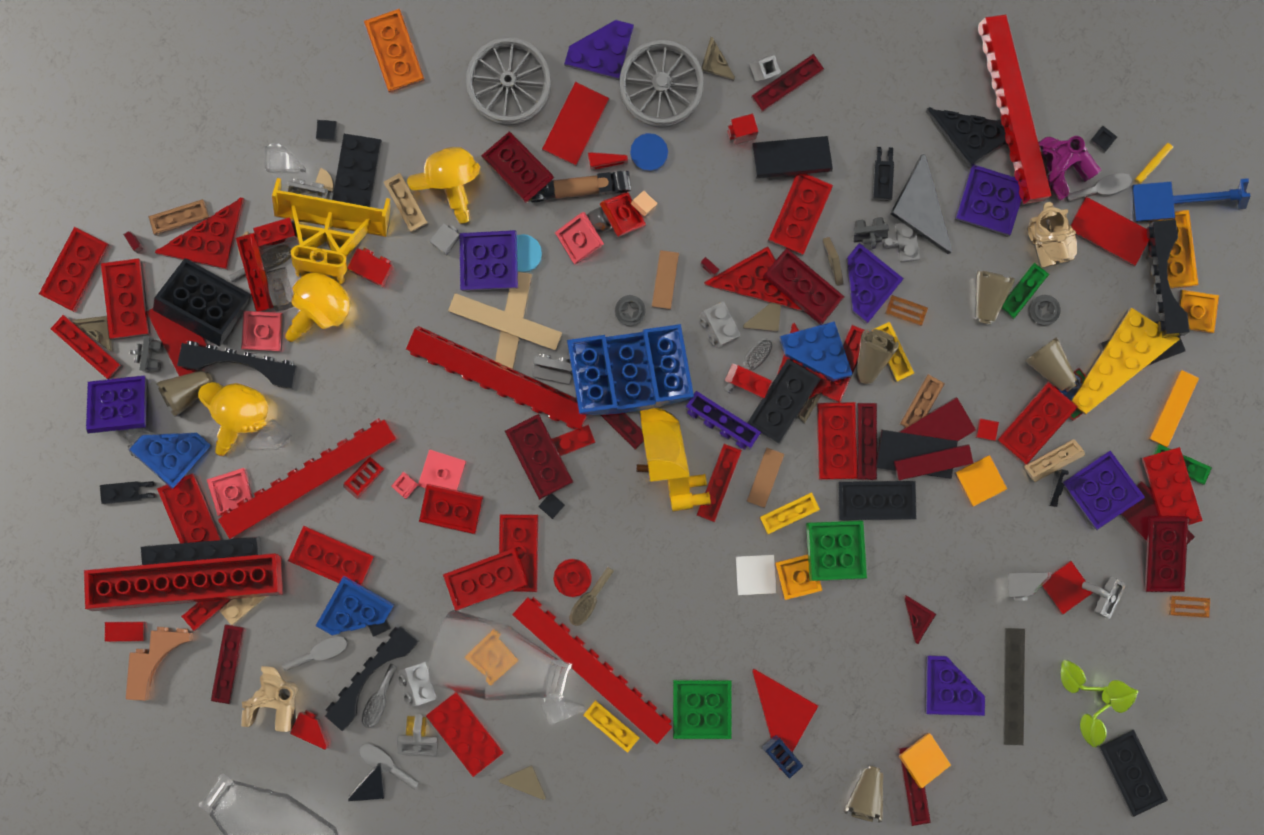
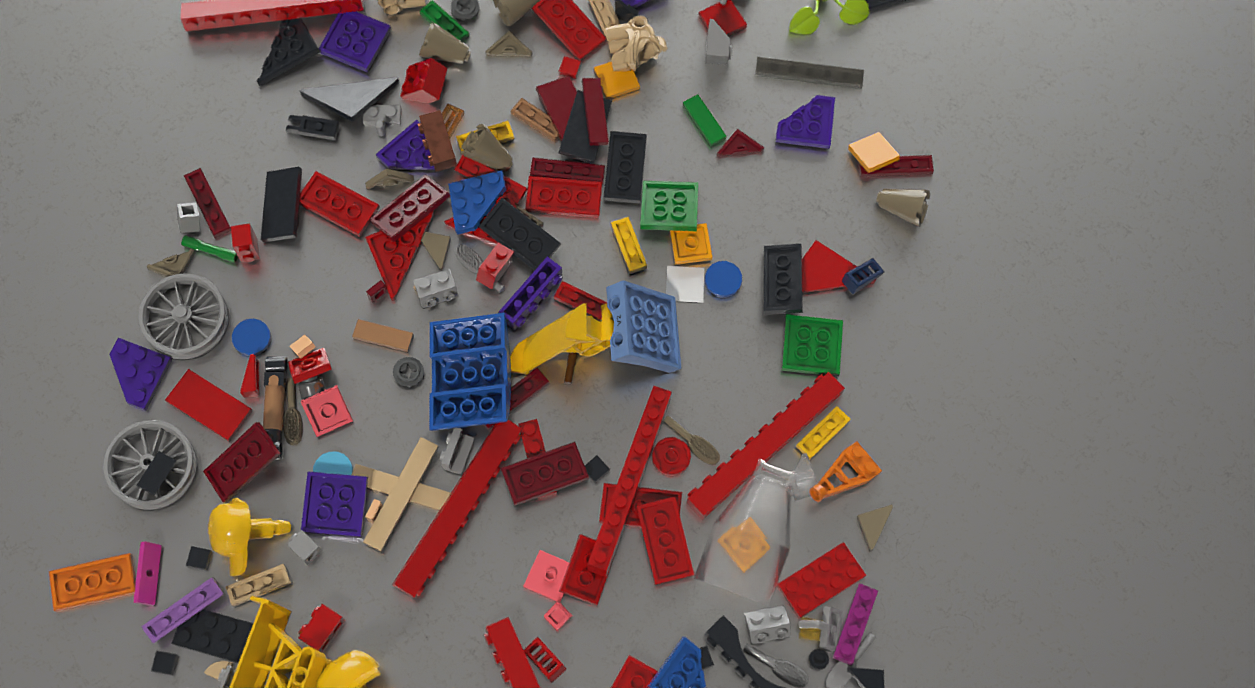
camera: 85 degrees left, 15 degrees down
medium nougat tile [747,447,784,508] -> none
dark grey hips [853,217,889,249] -> none
none -> dark pink tile [133,541,162,606]
none -> black tile [137,451,177,496]
none -> medium lavender fence [141,577,224,643]
none -> green piece [181,235,238,263]
none -> black tile [186,546,212,571]
none -> dark tan piece [283,378,303,445]
none -> light nougat tile [365,499,383,523]
none -> red slope [400,58,448,104]
none -> copper brick [417,110,457,172]
none -> dark tan tile [485,31,532,57]
none -> red brick [587,385,672,577]
none -> tan helmet [605,16,667,71]
none -> medium blue piece [606,280,681,373]
none -> green tile [682,94,727,147]
none -> blue tile [705,261,742,298]
none -> black plate [764,243,803,315]
none -> orange plate [809,441,882,502]
none -> black plate [809,649,829,670]
none -> magenta plate [833,583,878,666]

